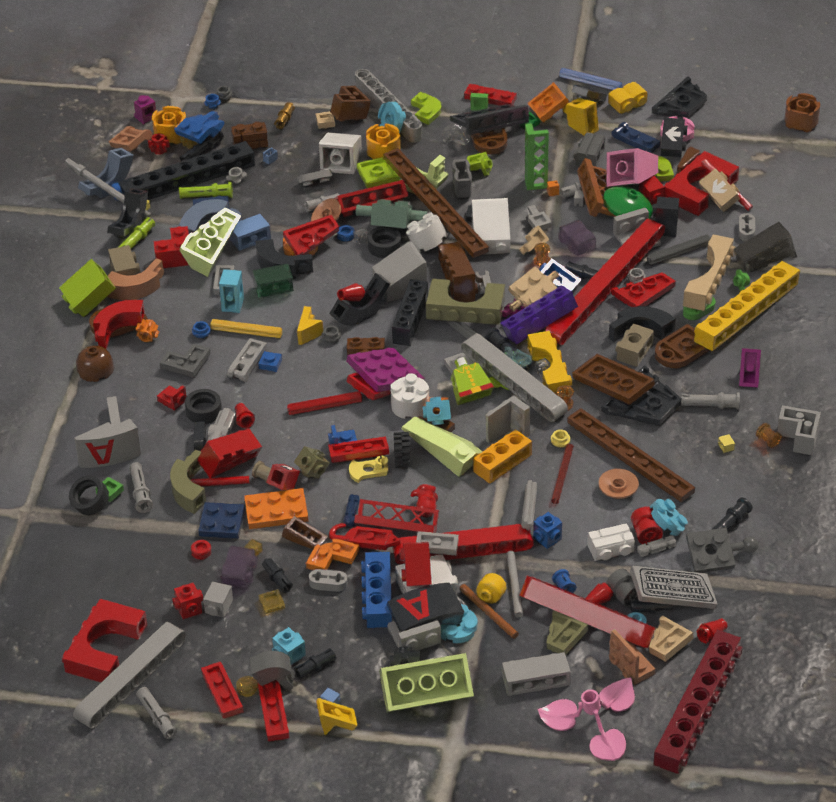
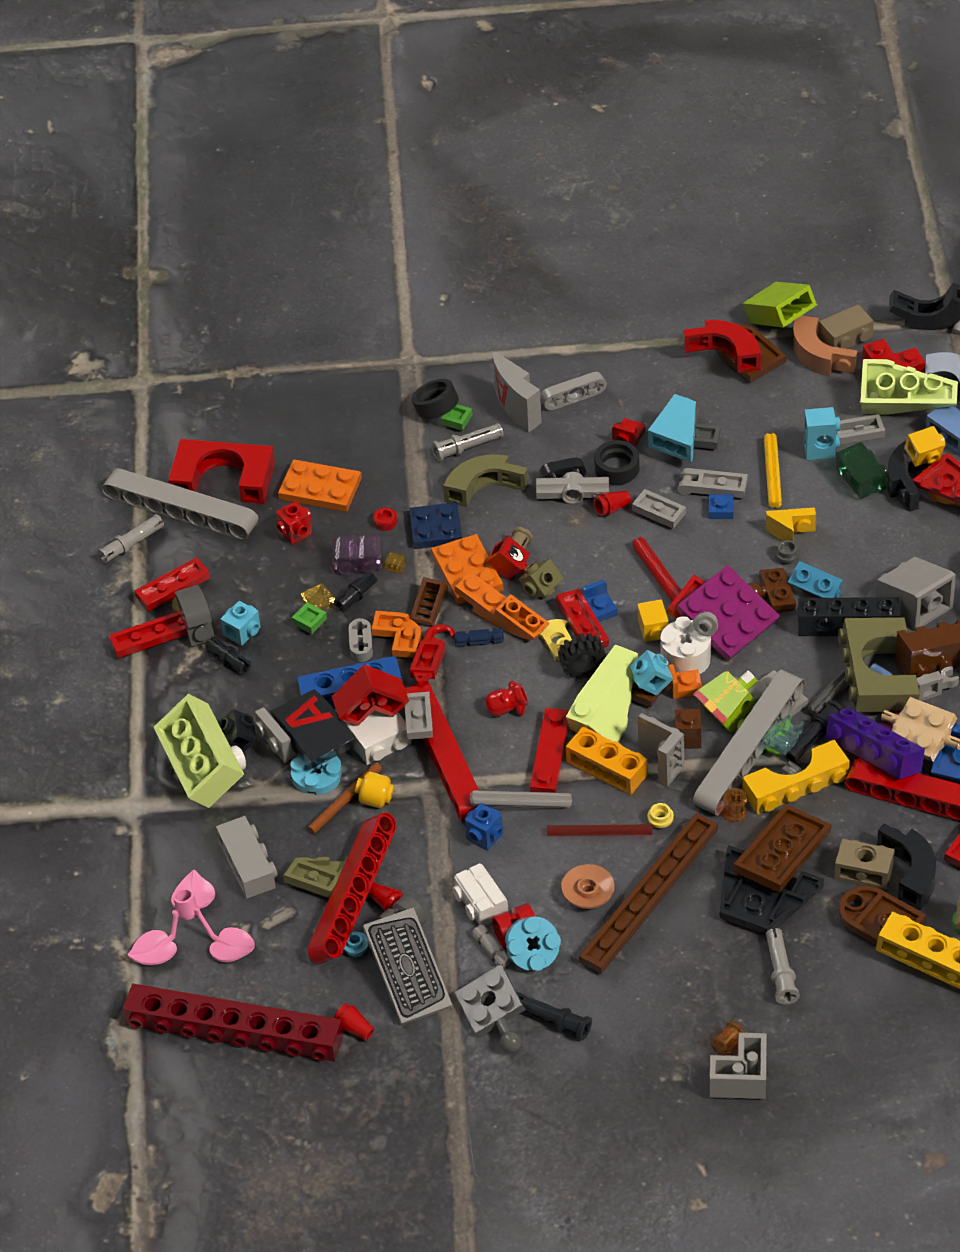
camera: 80 degrees right, 5 degrees up
reddish brown cylinder [76,346,114,382] -> none
lime pin [119,217,155,249] -> none
orange gear [135,319,159,342] -> none
red bar [190,476,250,487] -> none
blue plate [192,321,211,338] -> none
red wedge [197,428,262,478] -> none
light grey brick [203,582,233,617] -> none
yellow slope [316,698,357,735] -> none
medium blue piece [320,688,341,704] -> none
black arch [329,273,391,325] -> none
red cone [337,283,365,302] -> none
red fence [354,499,439,533] -> none
light grey bar [507,551,523,618] -> none
blue bush [552,569,577,593] -> none
nougat bracket [609,629,655,685] -> none
tan wing [649,616,694,662] -> none
light yellow piece [718,434,735,453] -> none
magenta slope [739,348,761,388] -> none
none -> orange plate [278,459,362,512]
none -> bright green plate [292,602,327,634]
none -> orange slope [454,571,549,641]
none -> red plate [530,708,569,793]
none -> light grey plate [632,489,686,529]
none -> yellow brick [637,599,669,642]
none -> medium azure slope [648,394,696,463]
none -> reddish brown brick [675,709,701,749]
none -> light grey plate [693,612,718,636]
none -> dark azure hinge [788,561,843,598]
none -> yellow brick [905,426,945,467]

